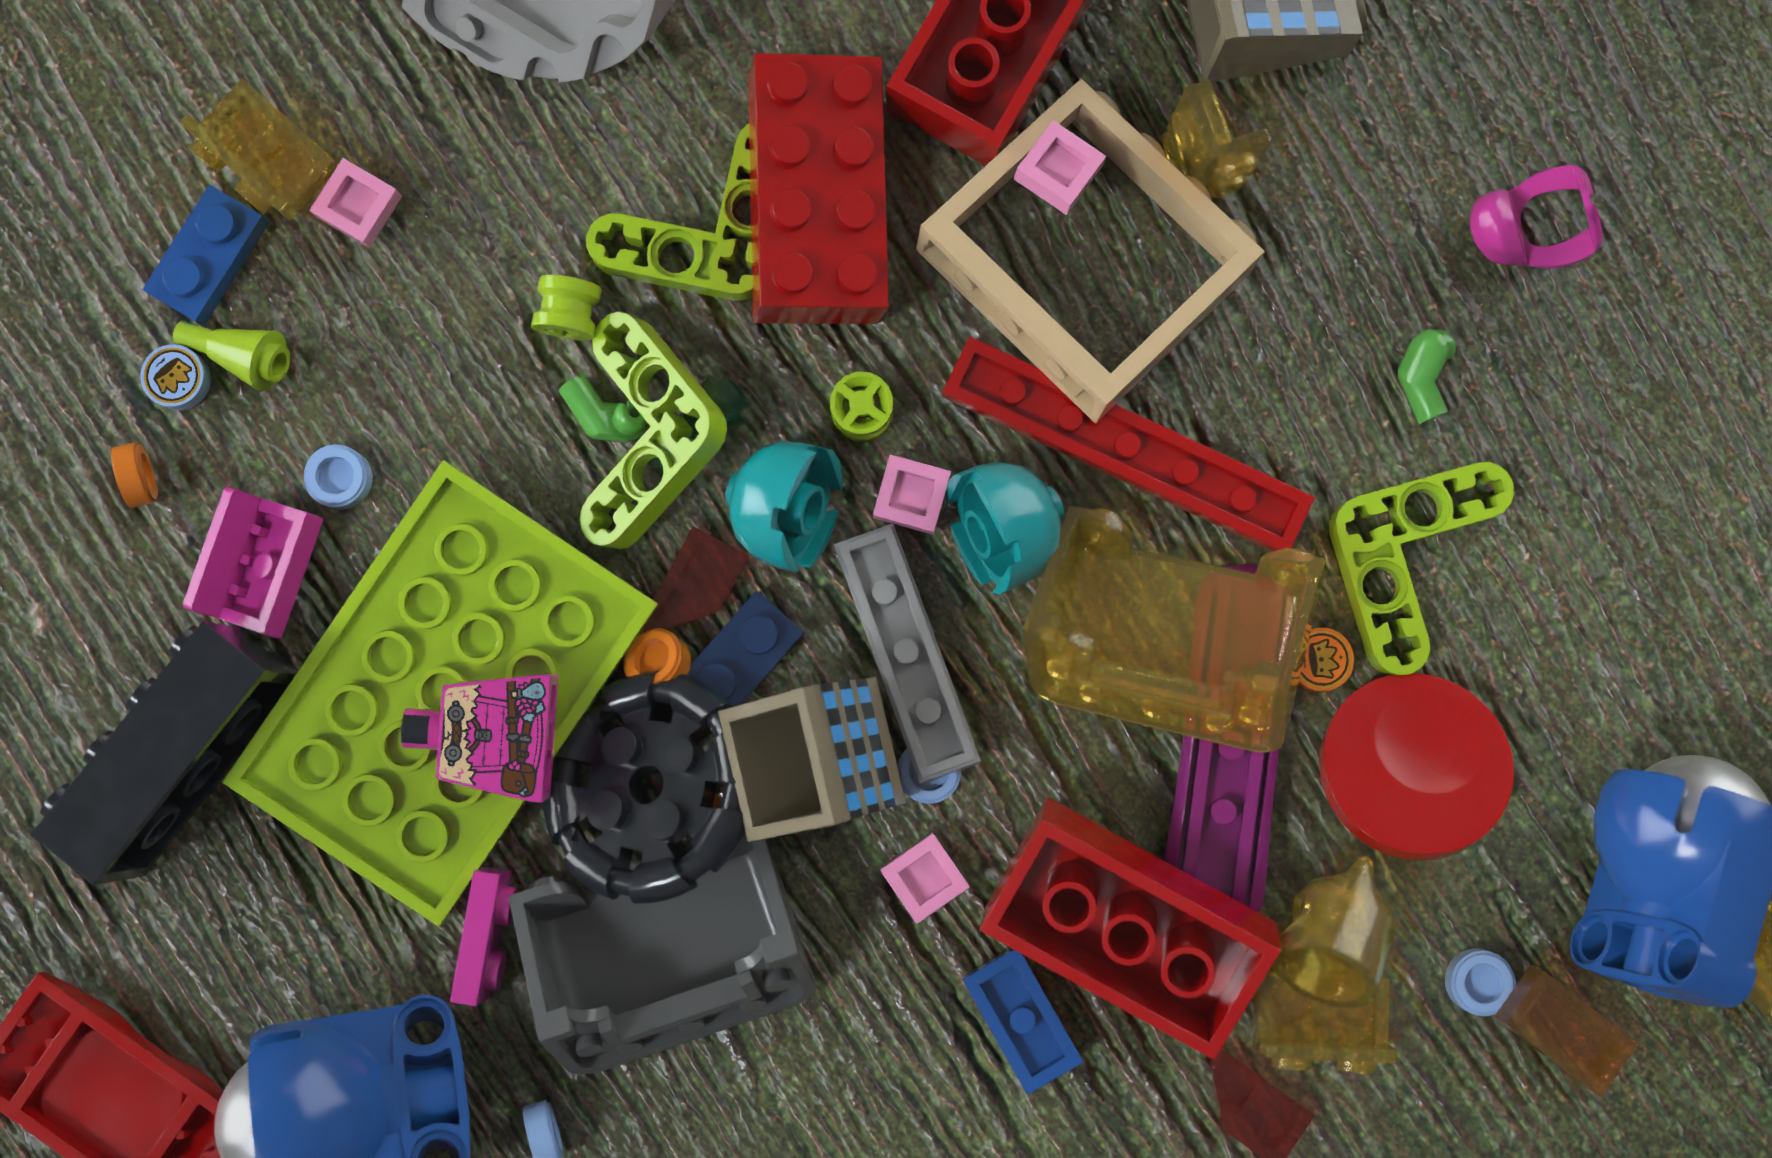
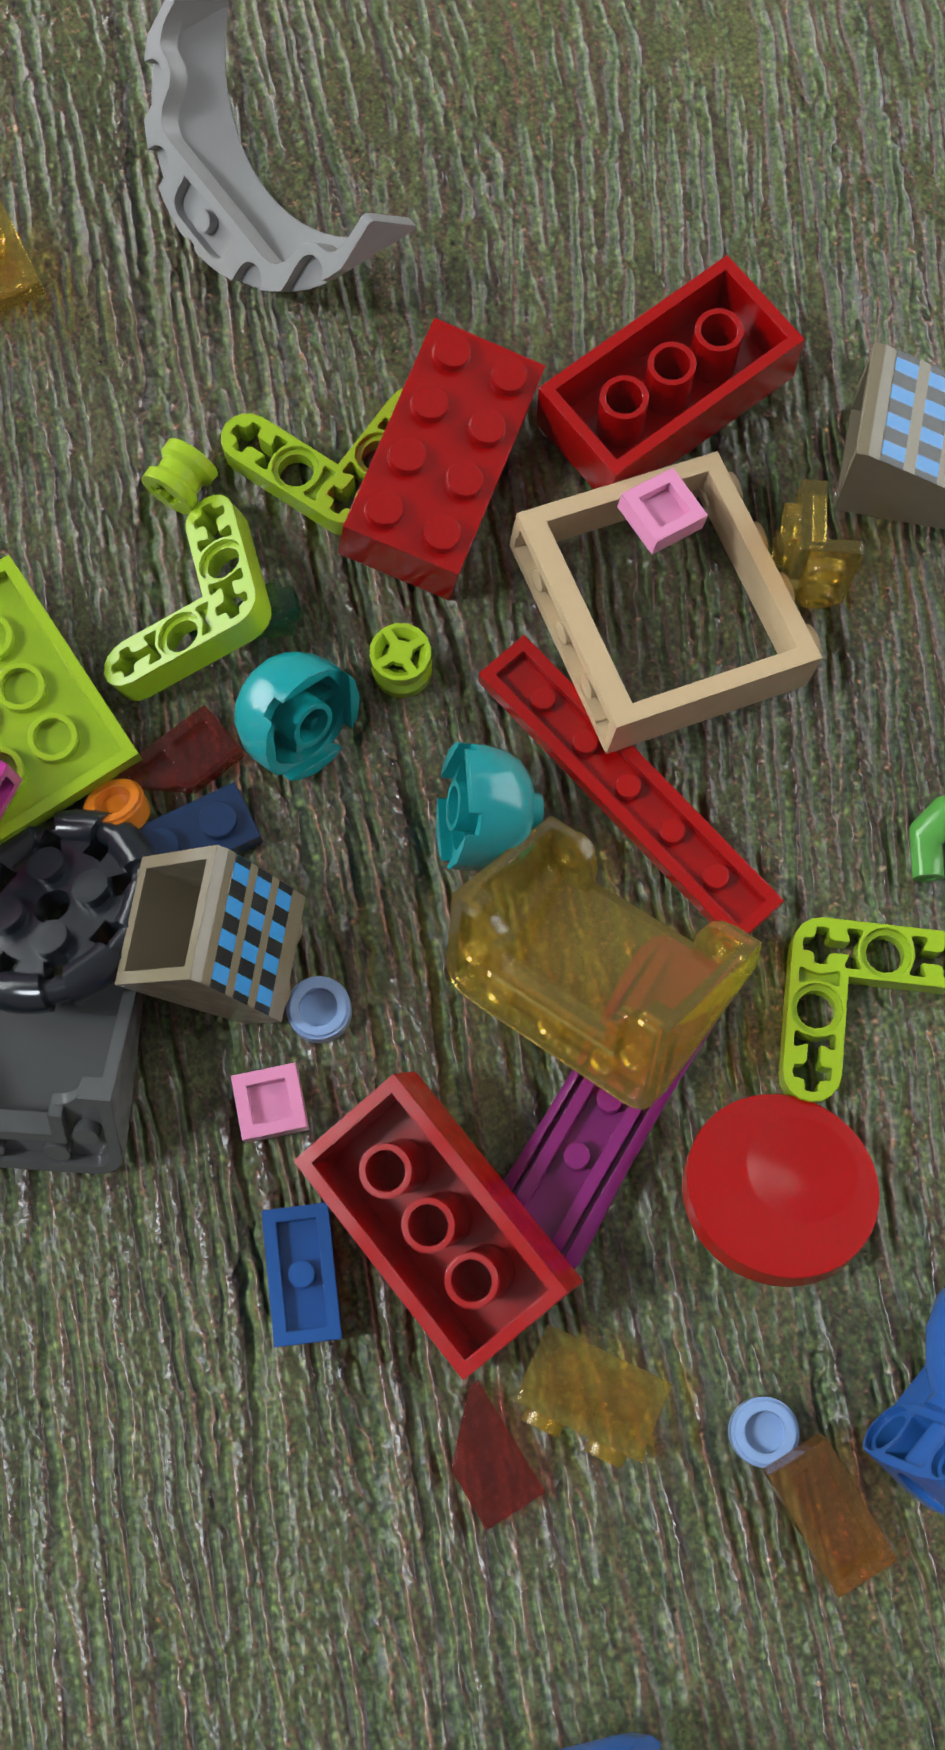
camera: 25 degrees right, 10 degrees down
bright pink plate [309,158,402,248] -> none
bright green arm [559,374,647,443] -> none
light grey tile [834,523,981,785] -> none
bright pink plate [873,454,951,535] -> none
clear yellow piece [1272,856,1395,1008] -> none
tile [1290,628,1354,692] -> none

